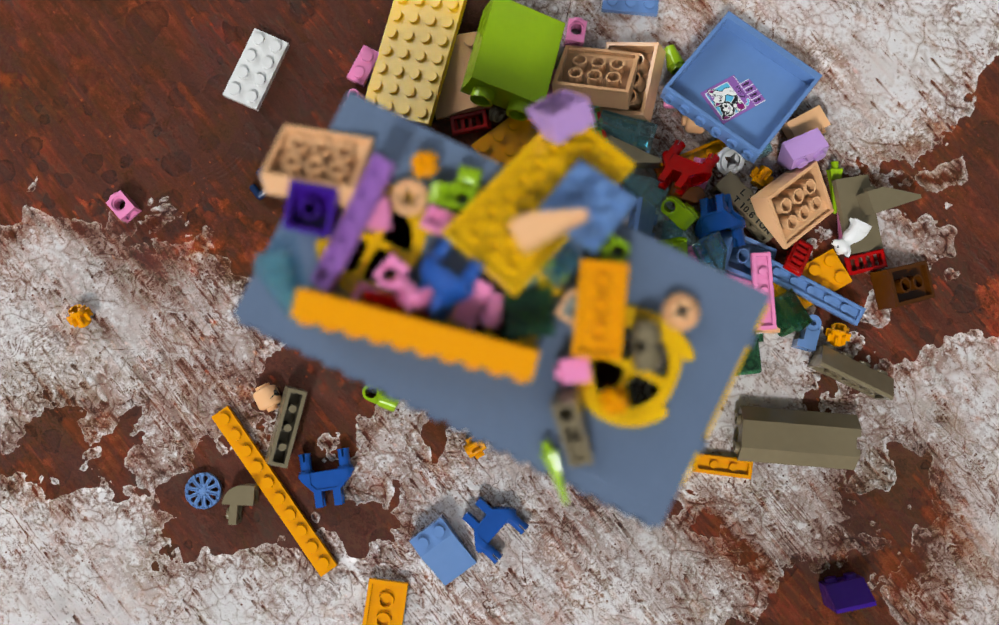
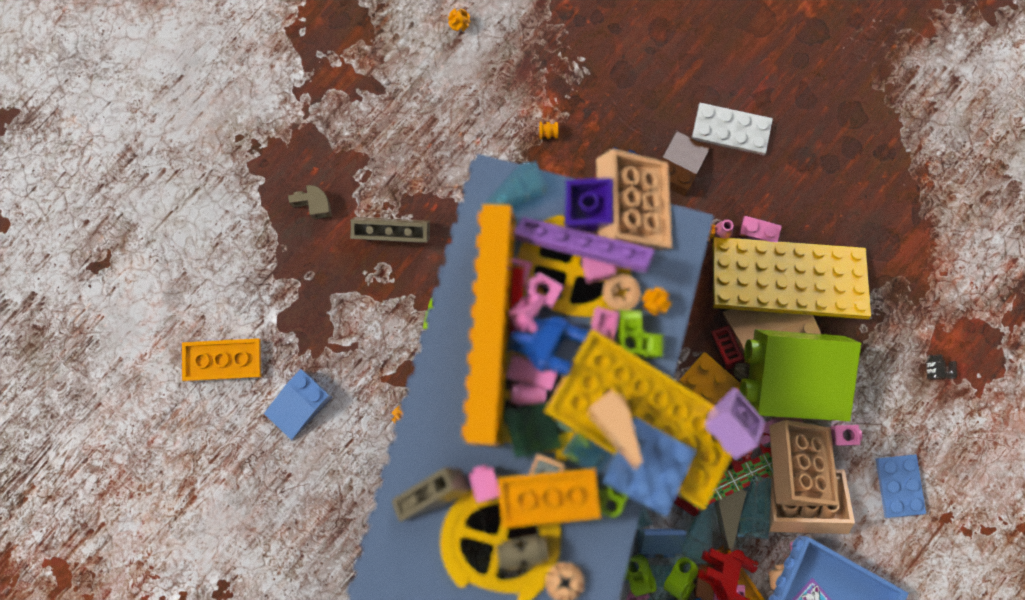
camera: 80 degrees right, 5 degrees down
bright pink brick [106,190,142,223] -> none
medium blue wheel [185,472,222,509] -> none
light orange plate [211,406,338,577] -> none
light nougat head [253,383,282,413] -> none
blue connector [298,447,355,508] -> none
blue connector [462,497,529,564] -> none
lime piece [540,440,569,504] -> none
light orange gear [598,386,630,415] -> none
lime cone [664,45,685,75] -> none
none -> light orange bush [539,121,558,140]
none -> slope [661,131,710,196]

